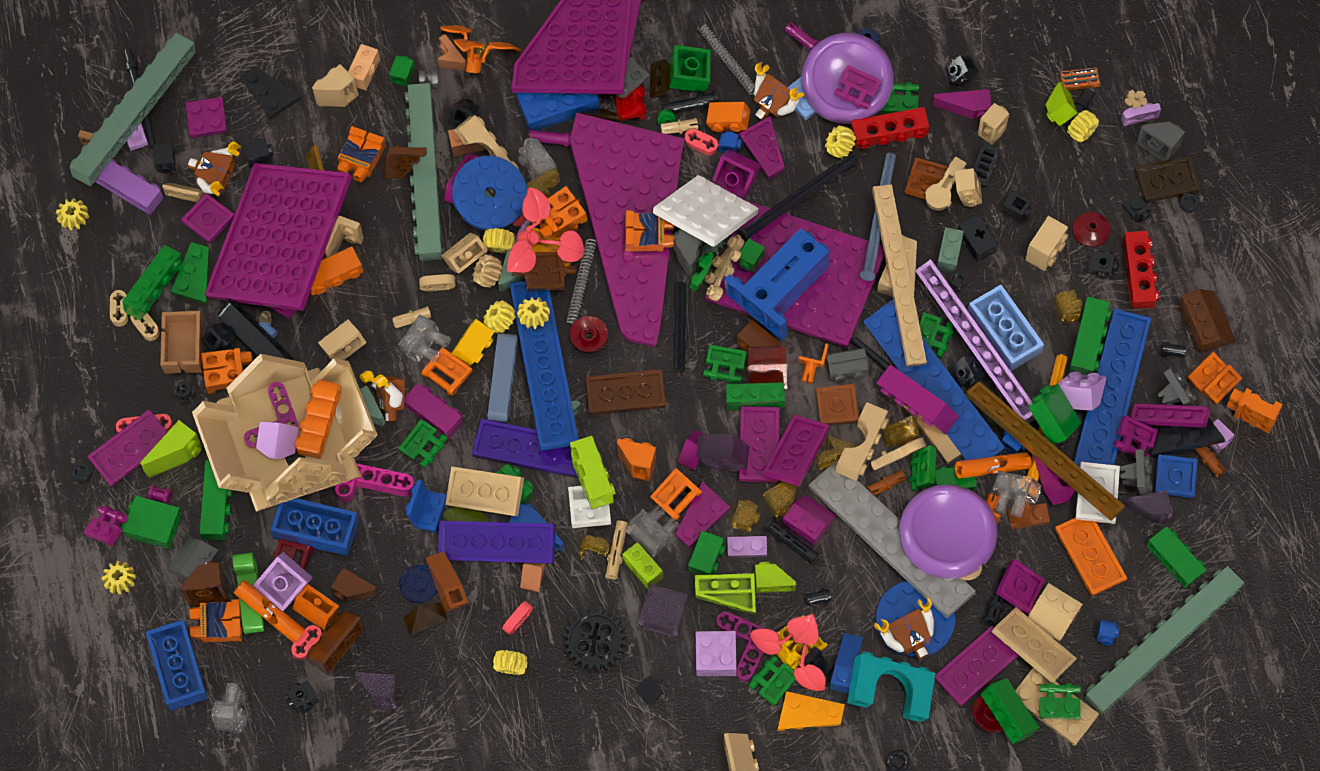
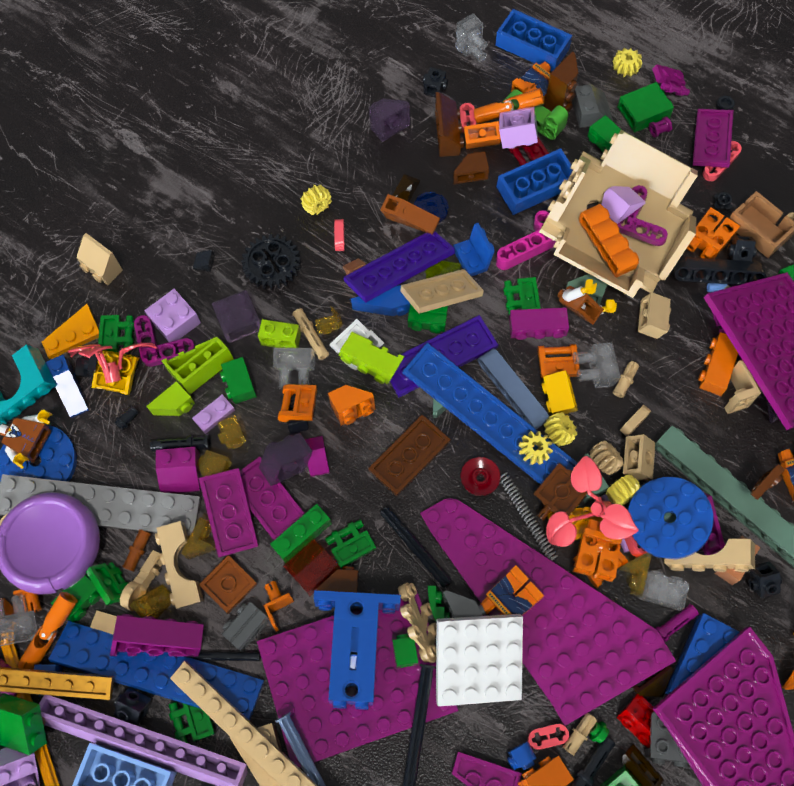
camera: 140 degrees right, 0 degrees up
lime slope [140,420,202,478] -> none
magenta wing [675,481,730,549] -> none
magenta slope [711,149,762,200] -> none

